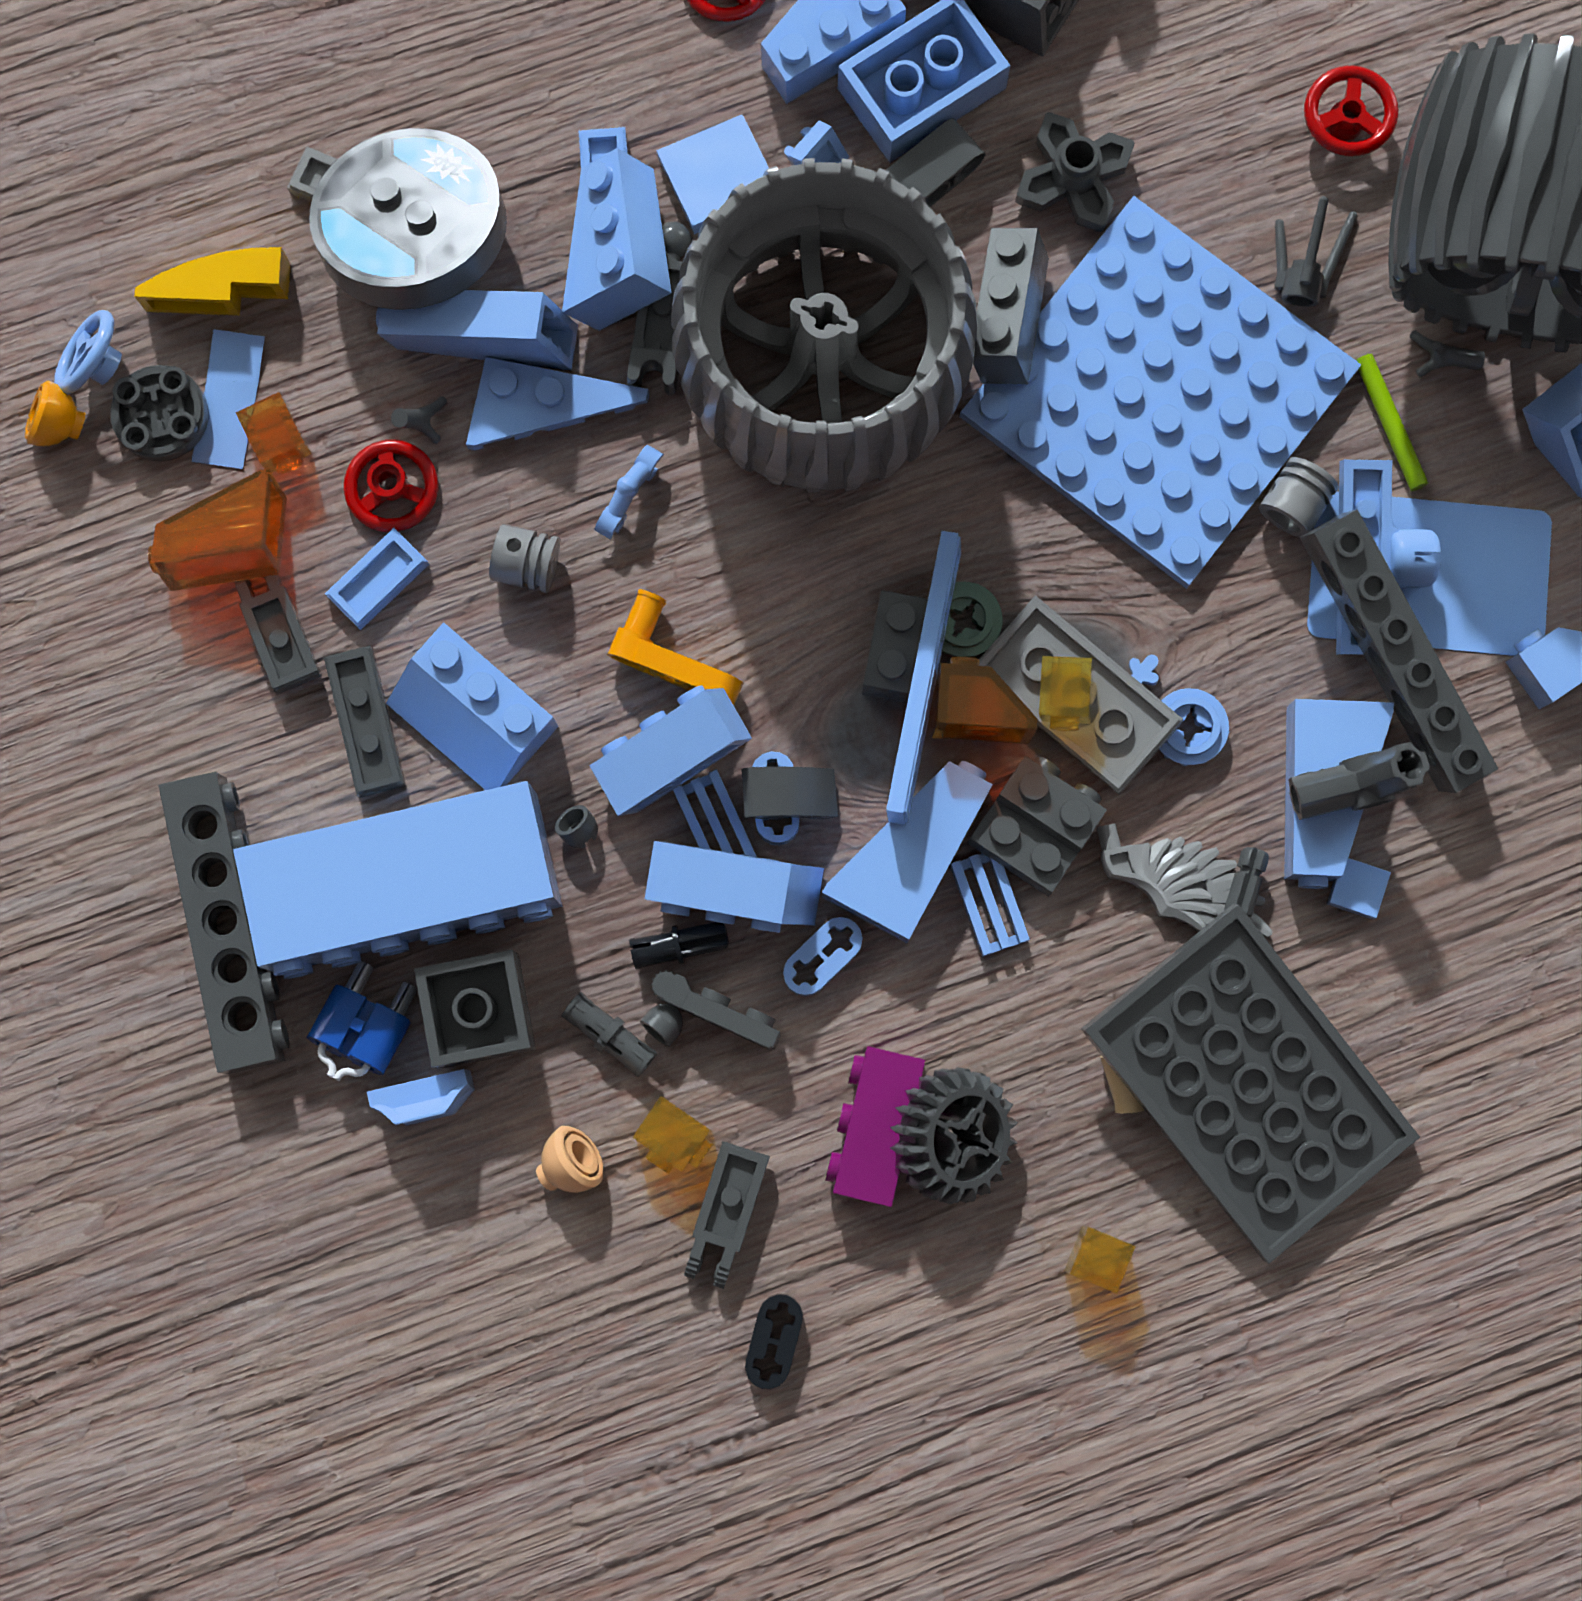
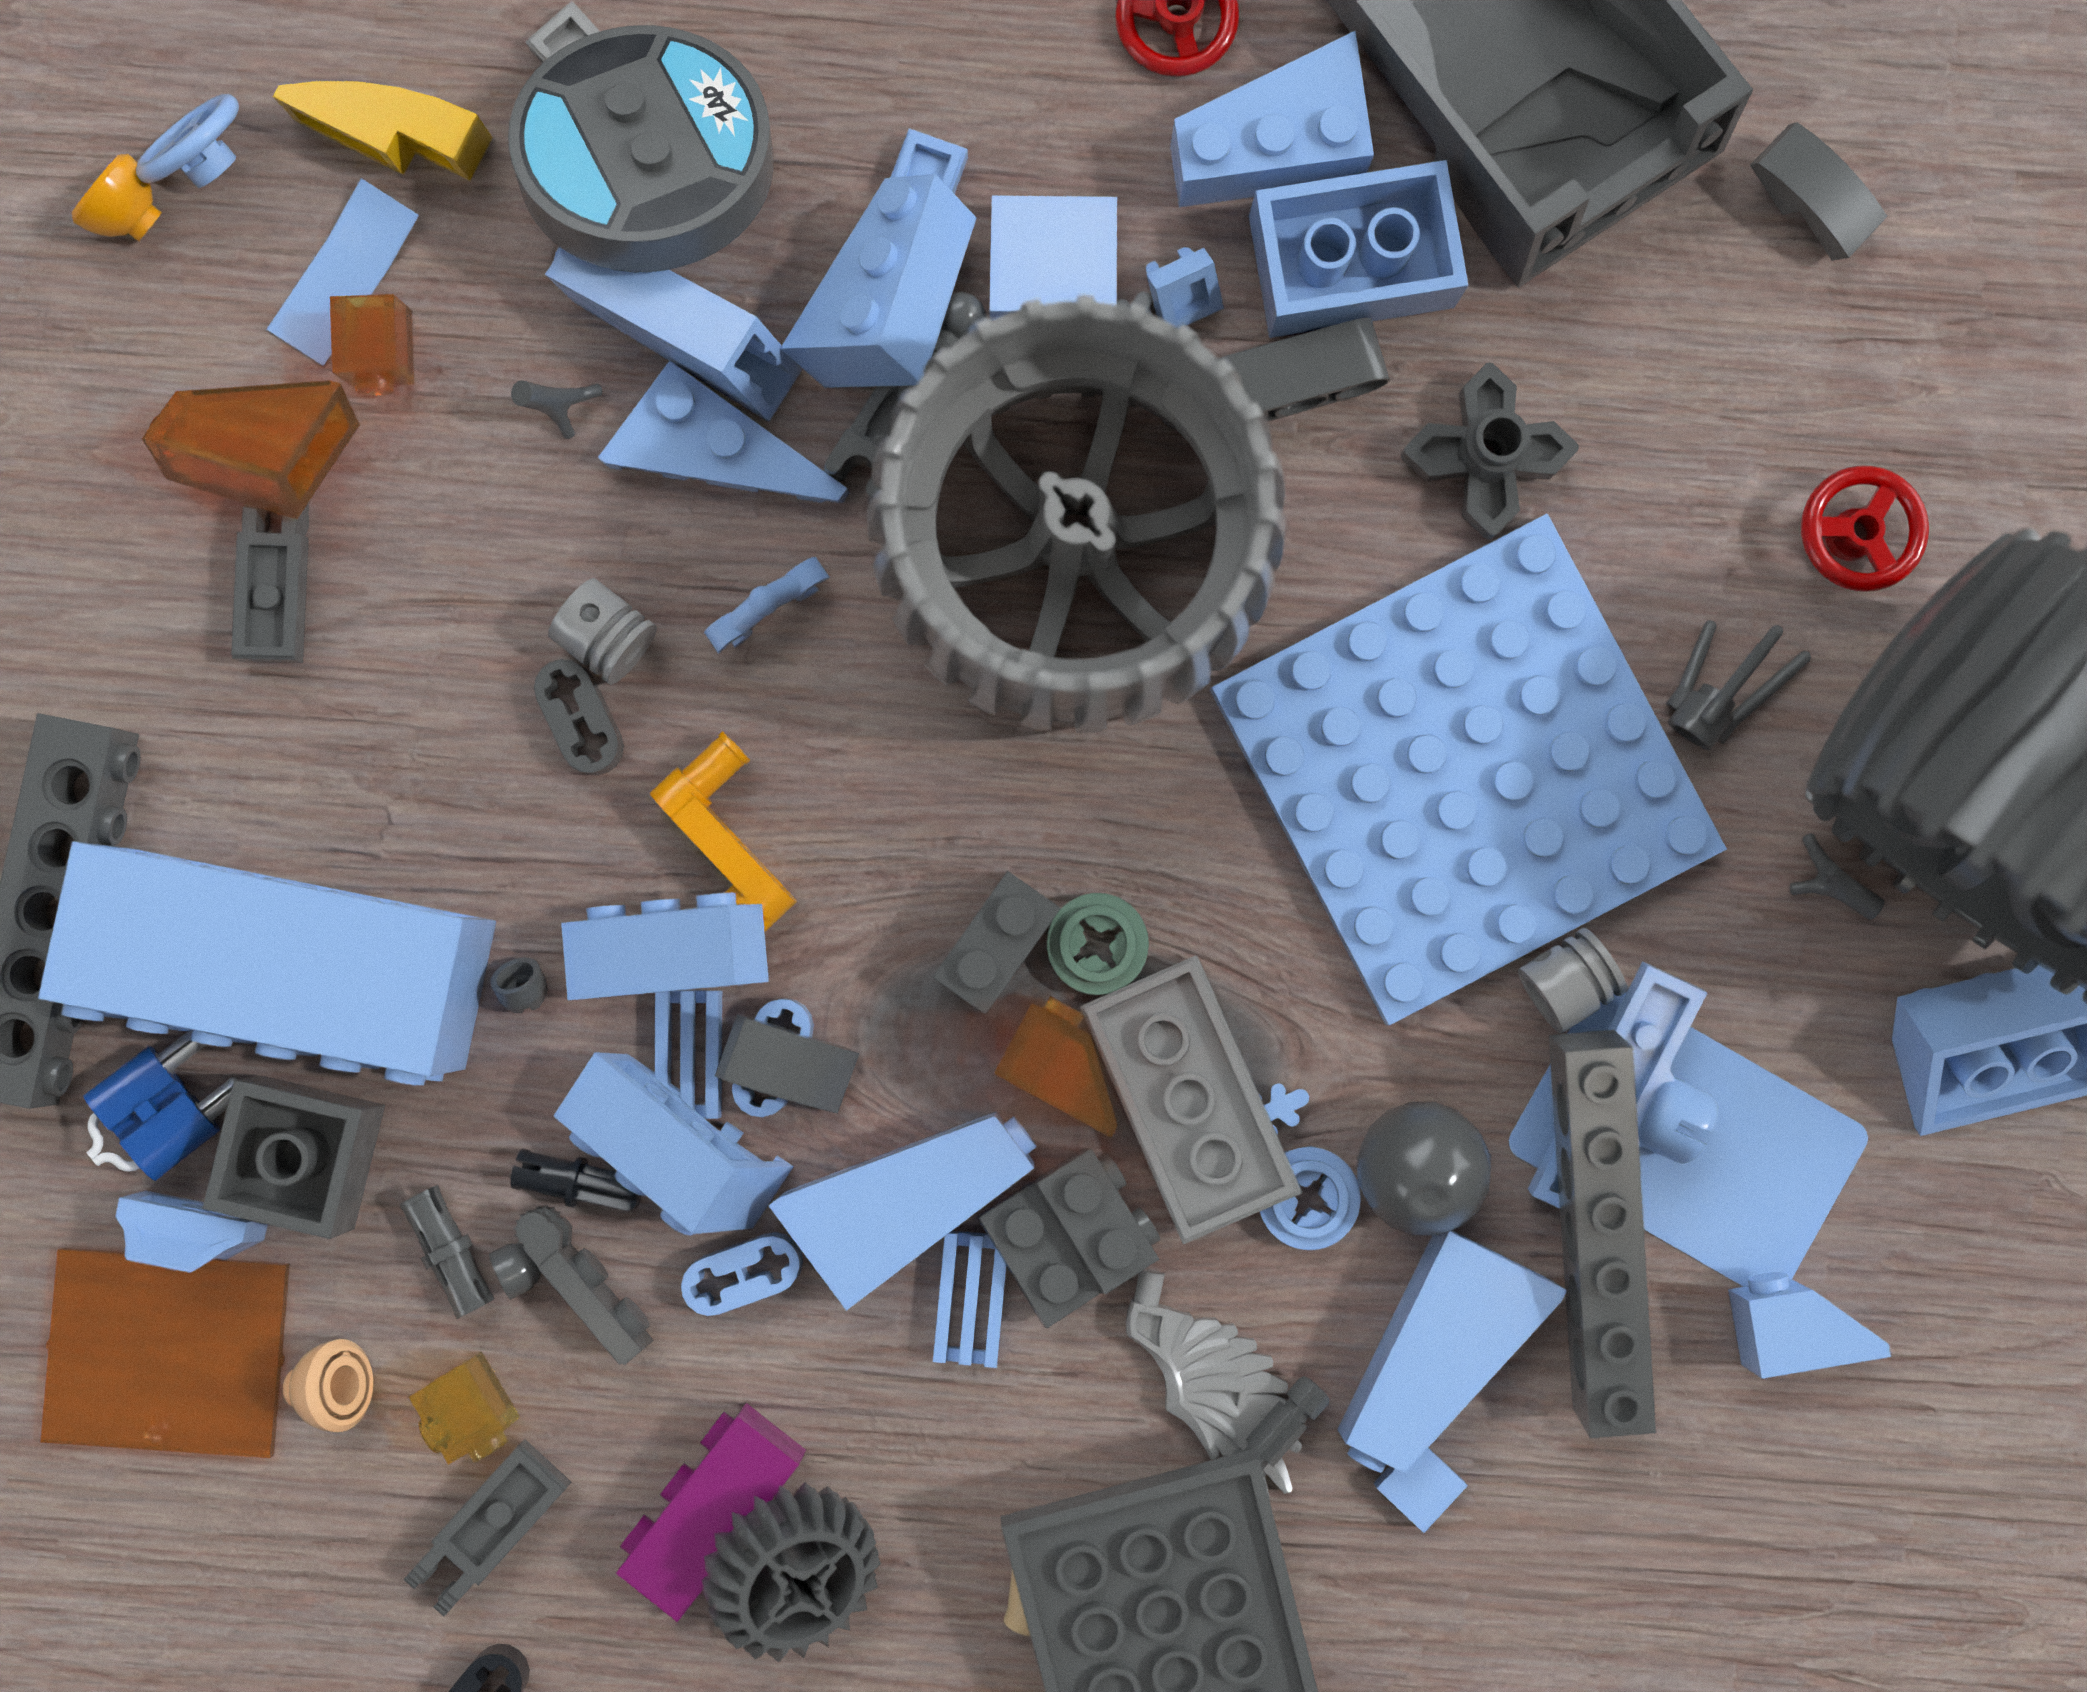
camera: 25 degrees right, 5 degrees up
dark grey tile [110,365,208,462] -> none
dark grey tile [324,645,406,798] -> none
light blue tile [325,528,429,630] -> none
red piece [343,439,439,532] -> none
light blue slope [386,622,559,790] -> none
light blue tile [886,531,961,825] -> none
dark grey brick [973,228,1049,384] -> none
clear yellow brick [1039,656,1094,731] -> none
dark grey piece [1288,742,1430,820] -> none
lime bar [1356,353,1429,491] -> none
none -> clear orange piece [40,1248,290,1458]
none -> dark grey beam [534,659,624,775]
none -> dark grey piece [1357,1102,1491,1235]

